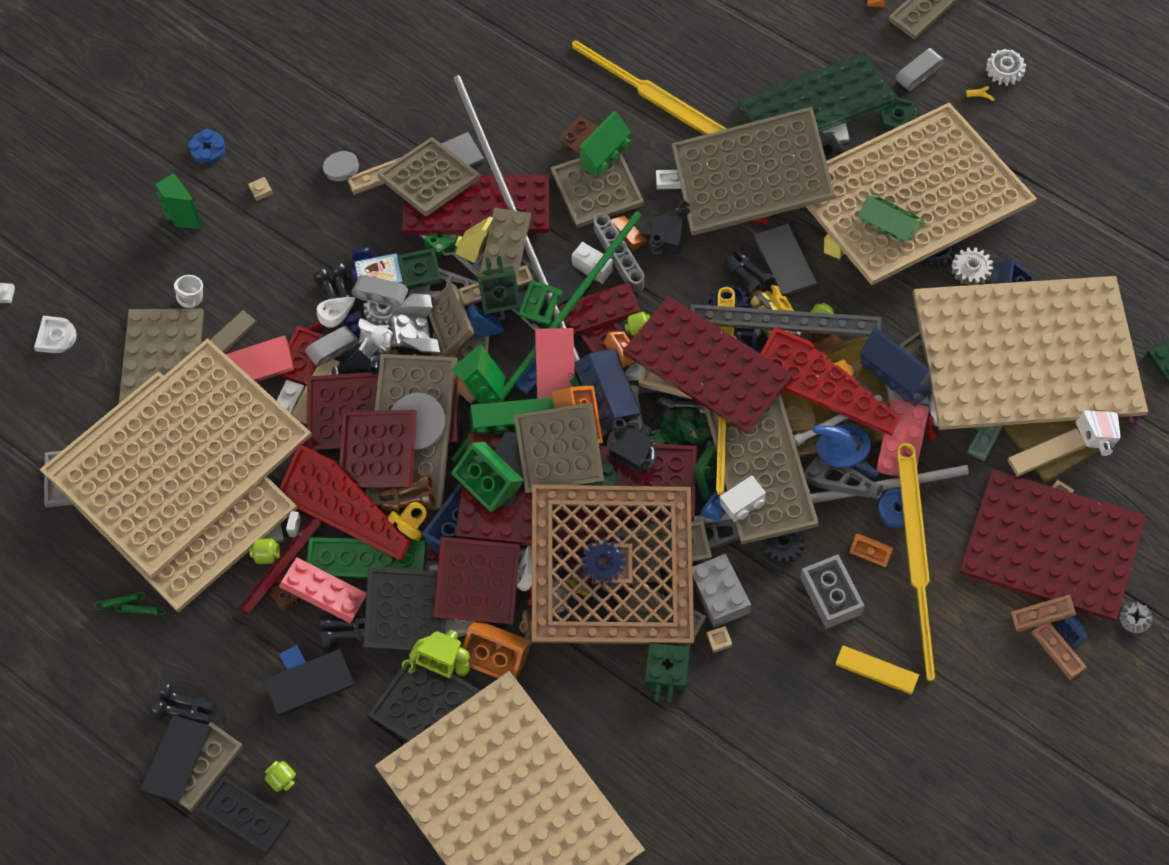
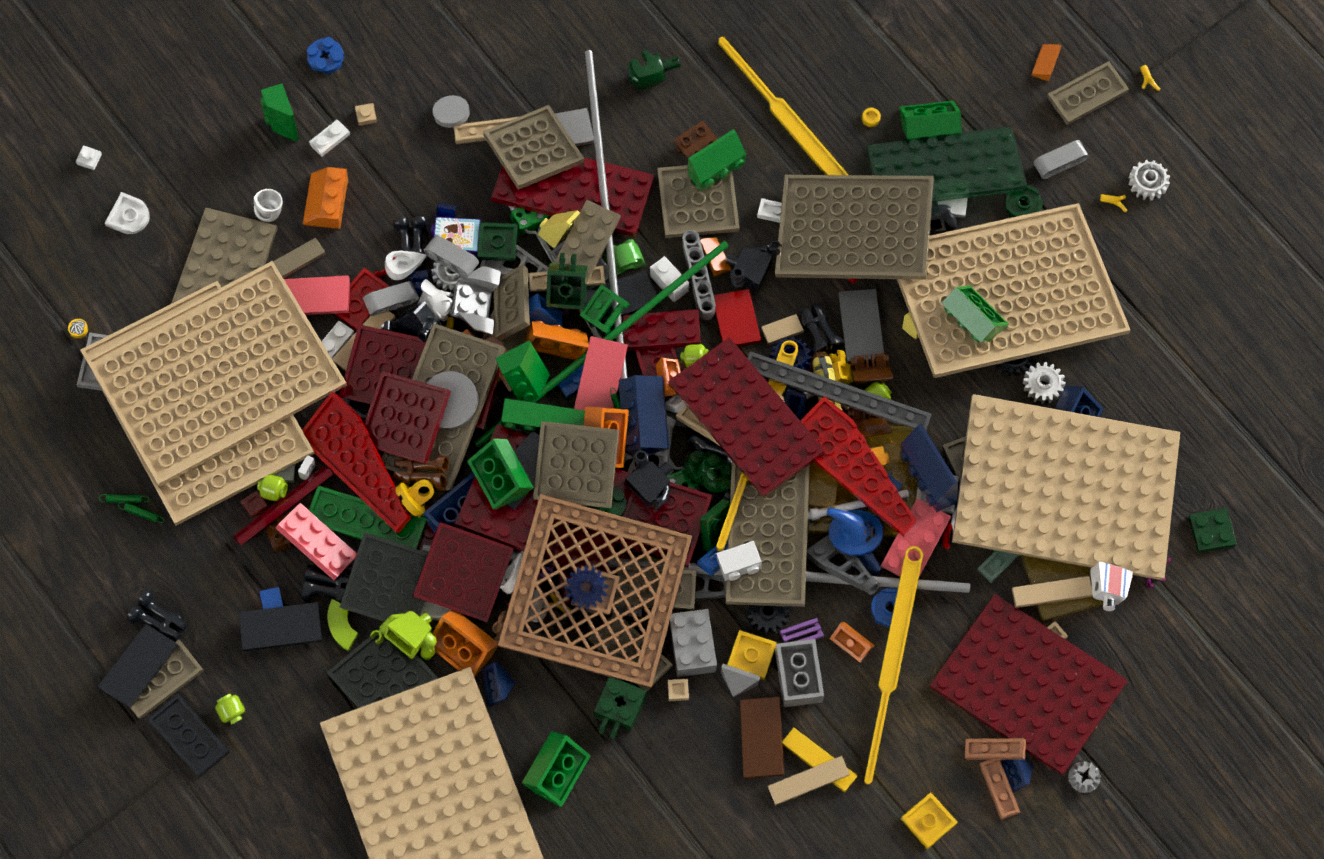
camera: 10 degrees right, 5 degrees up
none -> tile [68,319,88,339]
none -> clear red plate [241,491,268,518]
none -> orange slope [303,167,348,229]
none -> white plate [309,119,350,157]
none -> lime tile [327,599,358,652]
none -> dark blue slope [482,662,515,706]
none -> green slope [522,732,591,807]
none -> orange slope [525,321,589,360]
none -> bright green cylinder [604,239,646,276]
none -> dark green piece [627,50,681,90]
none -> red tile [714,289,761,347]
none -> light grey slope [721,664,760,697]
none -> yellow plate [728,630,777,680]
none -> reddish brown tile [740,697,784,779]
none -> tan tile [761,314,804,345]
none -> tan tile [768,756,850,805]
none -> medium lavender tile [780,618,824,643]
none -> reddish brown hinge [850,353,893,384]
none -> yellow tile [862,108,881,127]
none -> green slope [900,101,962,140]
none -> yellow tile [901,793,958,849]

